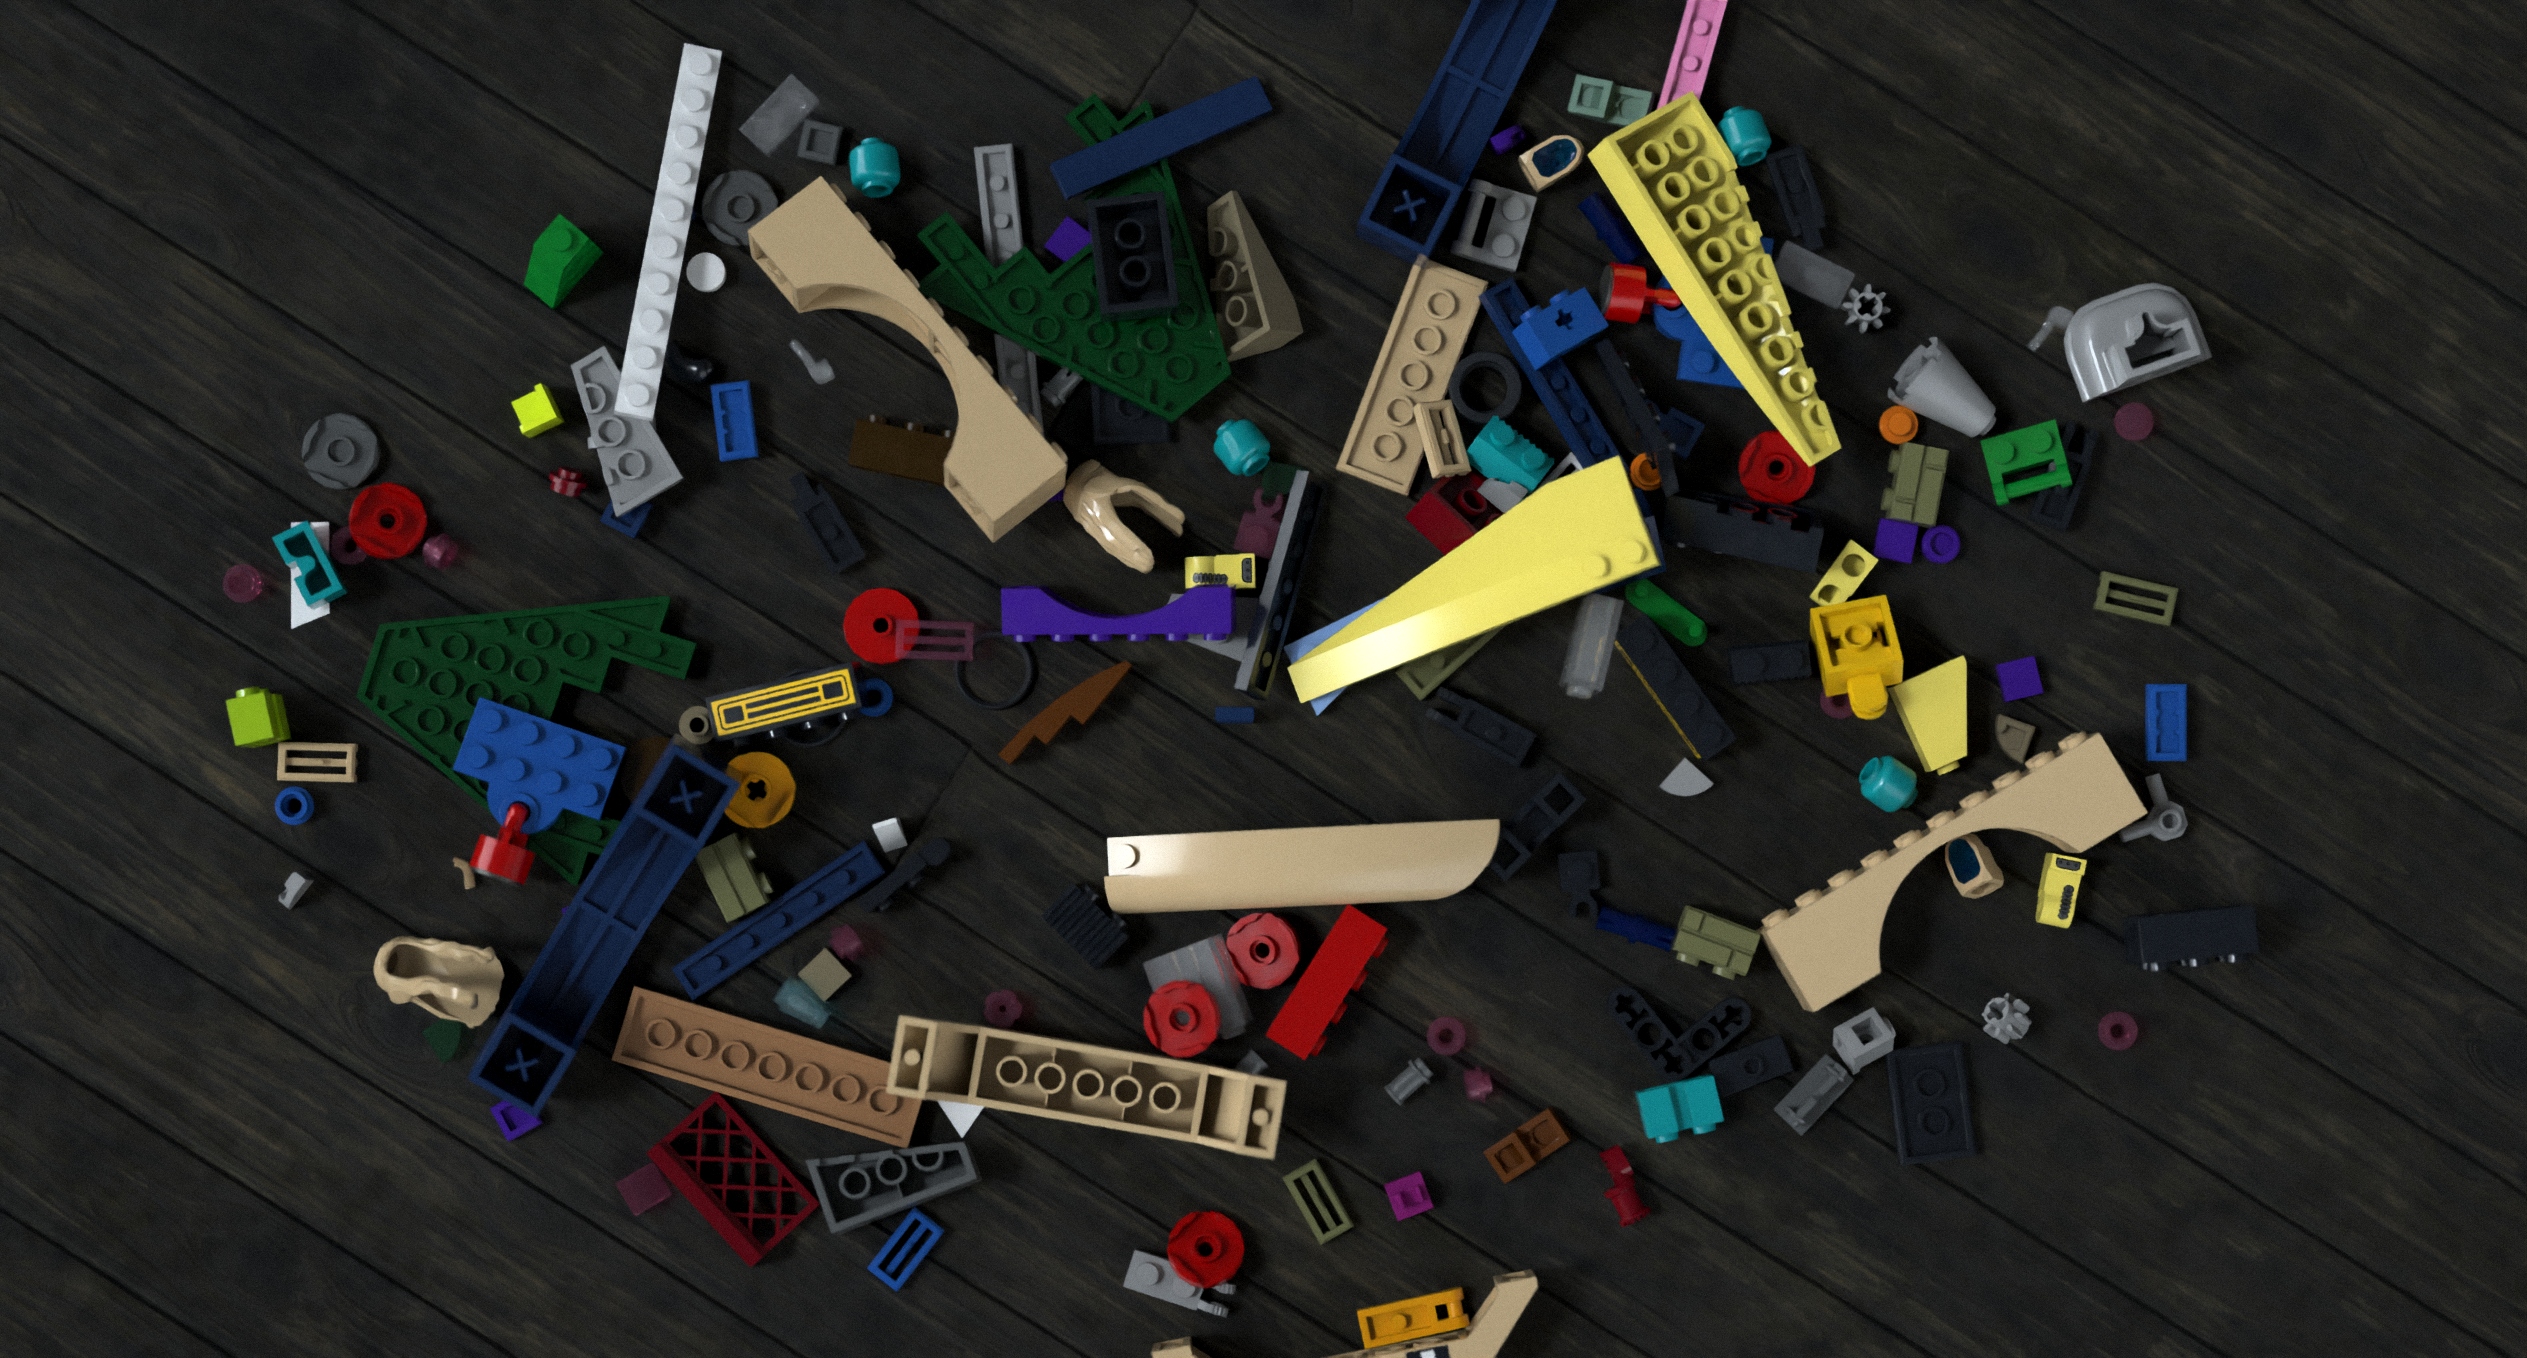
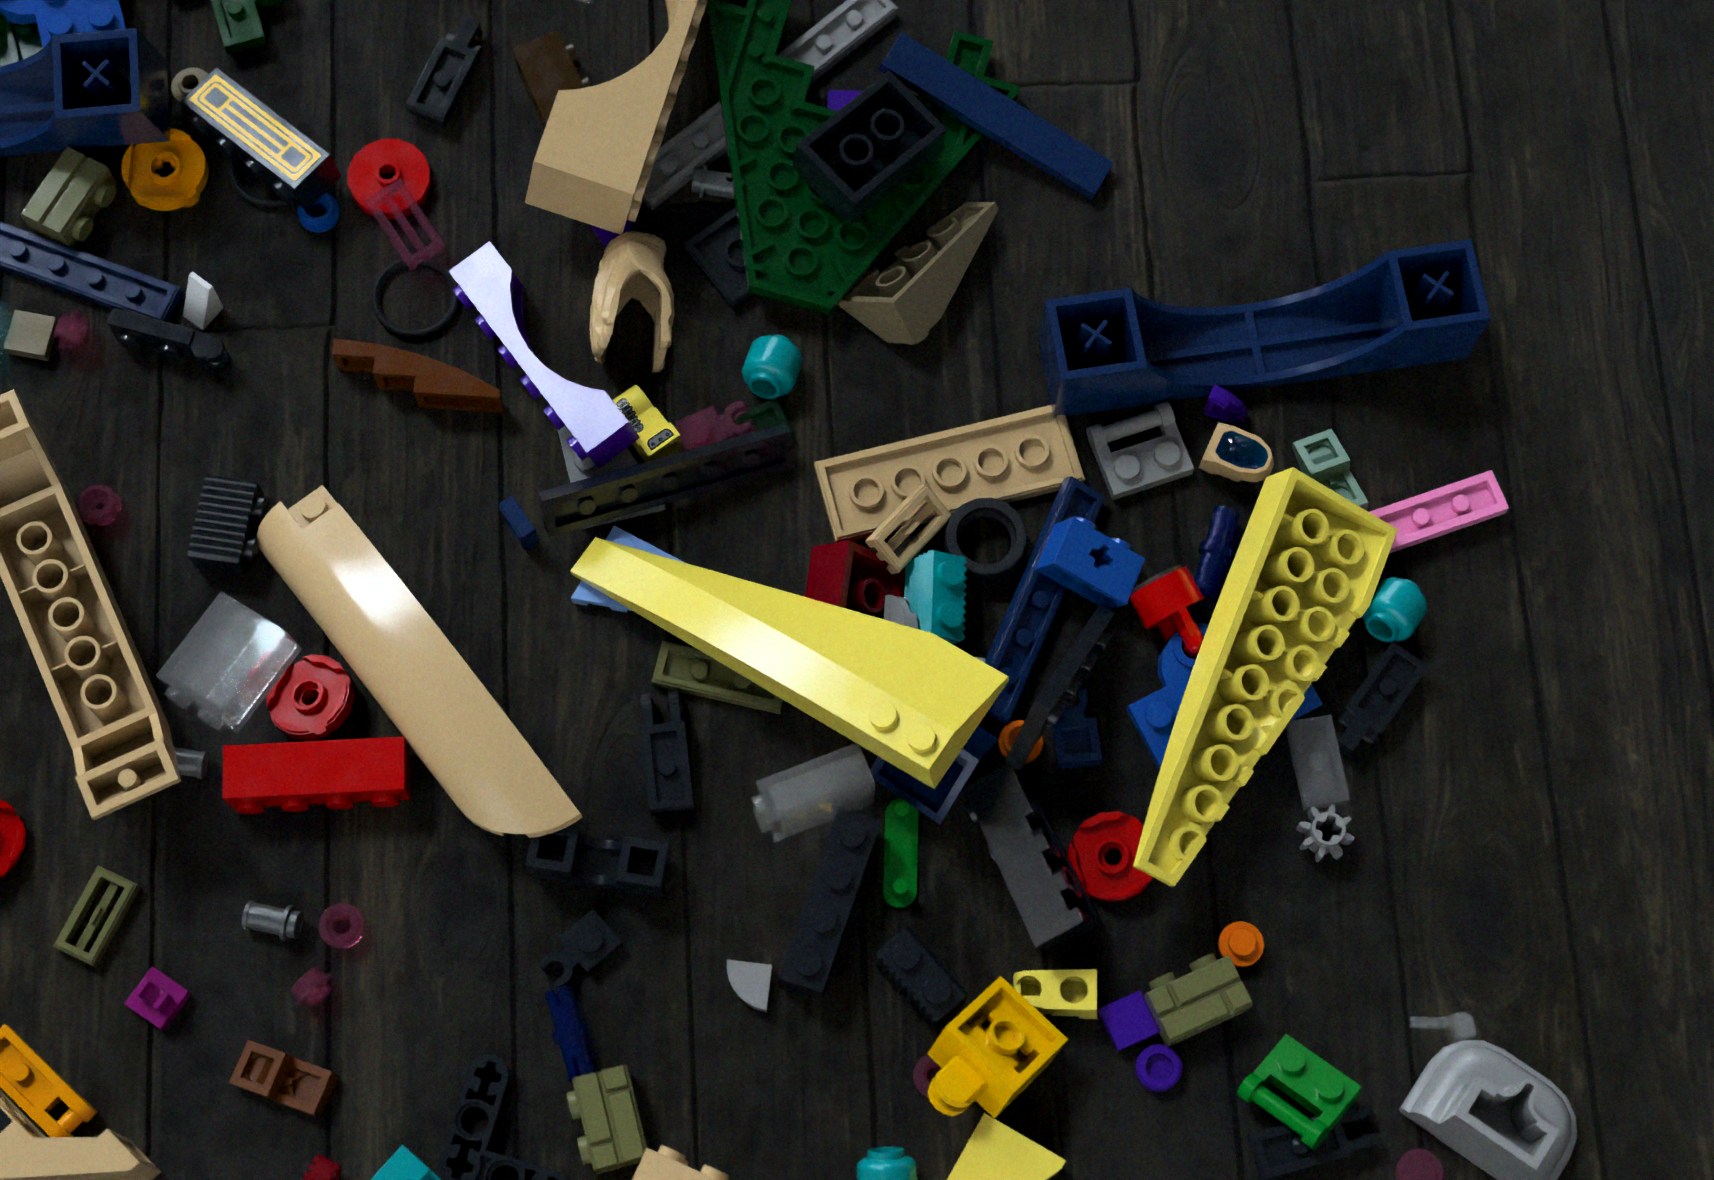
camera: 55 degrees right, 15 degrees down
red plate [1143,979,1222,1057] -> none
light grey cone [1887,337,1996,437] -> none

